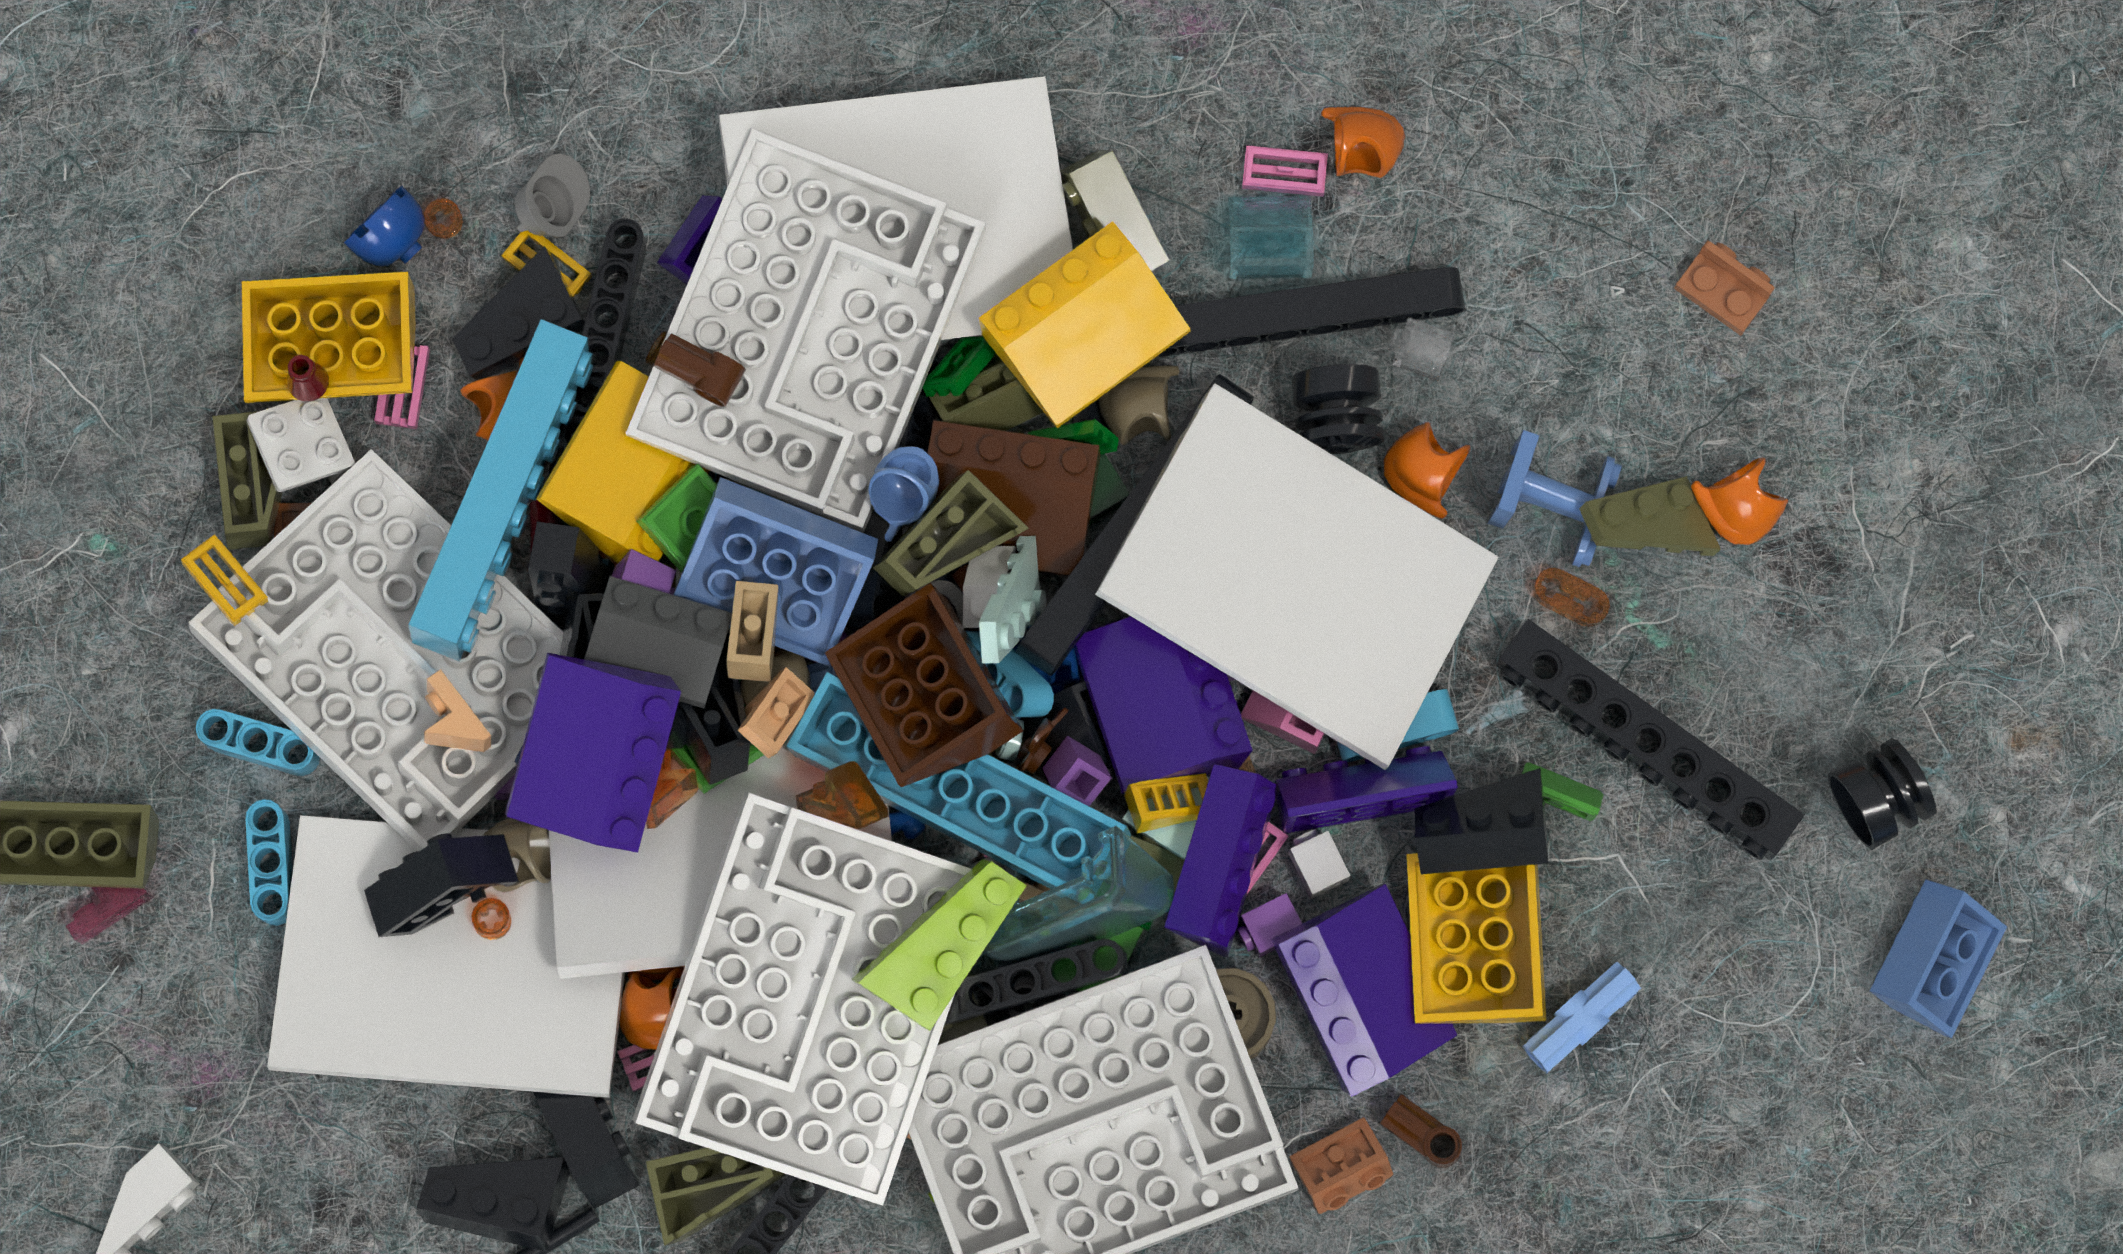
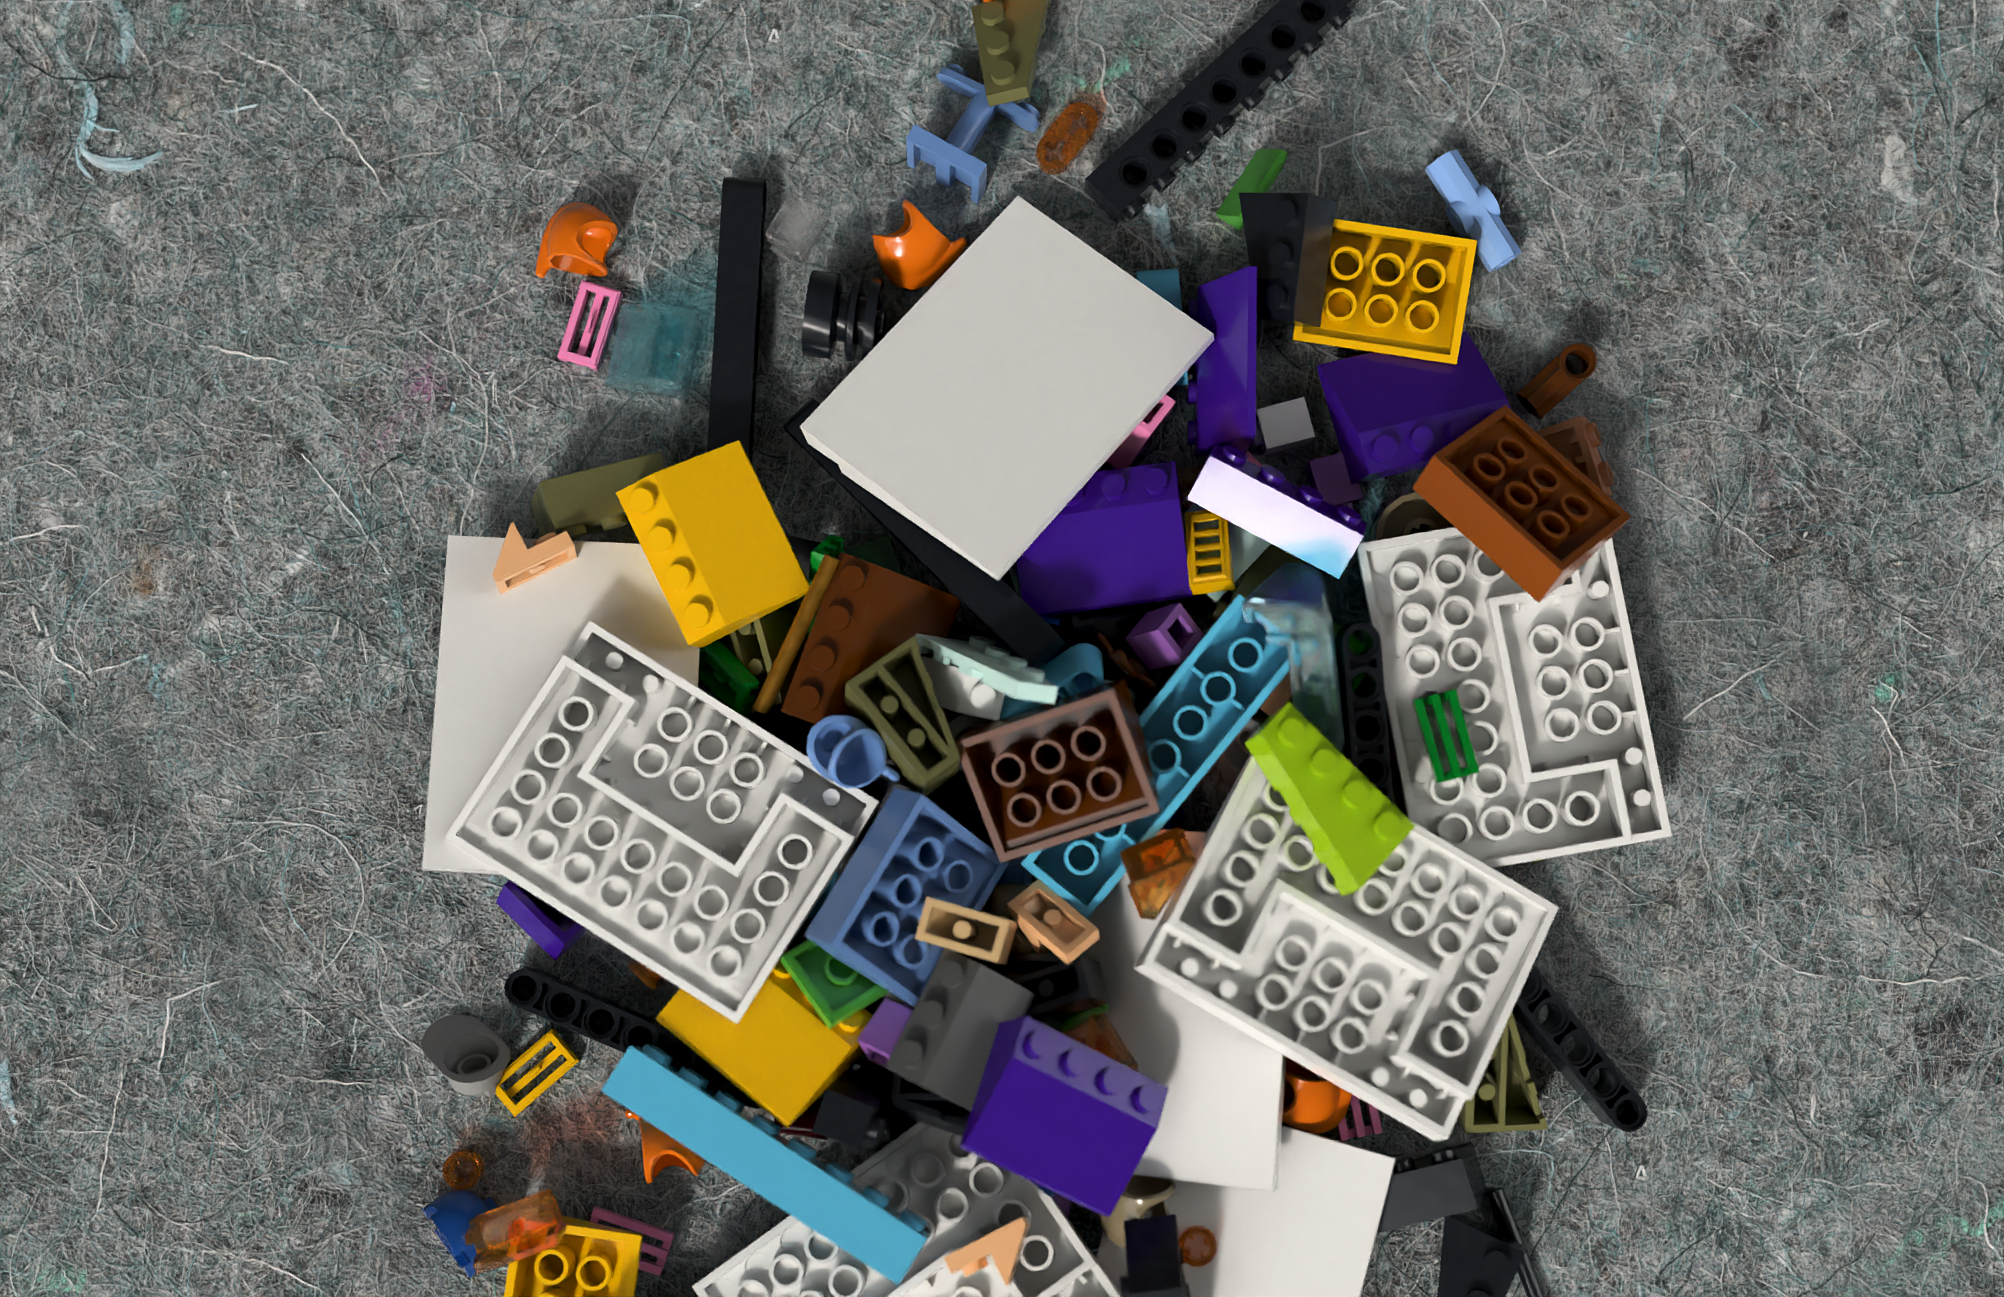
camera: 80 degrees left, 5 degrees up
black wedge [452,246,585,381] -> none
reddish brown piece [654,333,746,407] -> none
dark tan piece [1098,365,1180,445] -> none
none -> clear orange hinge [465,1188,567,1275]
none -> light nougat slope [492,522,577,594]
none -> pearl gold bar [753,554,840,715]
none -> dark orange slope [1412,405,1631,603]
none -> green tile [1412,689,1479,784]

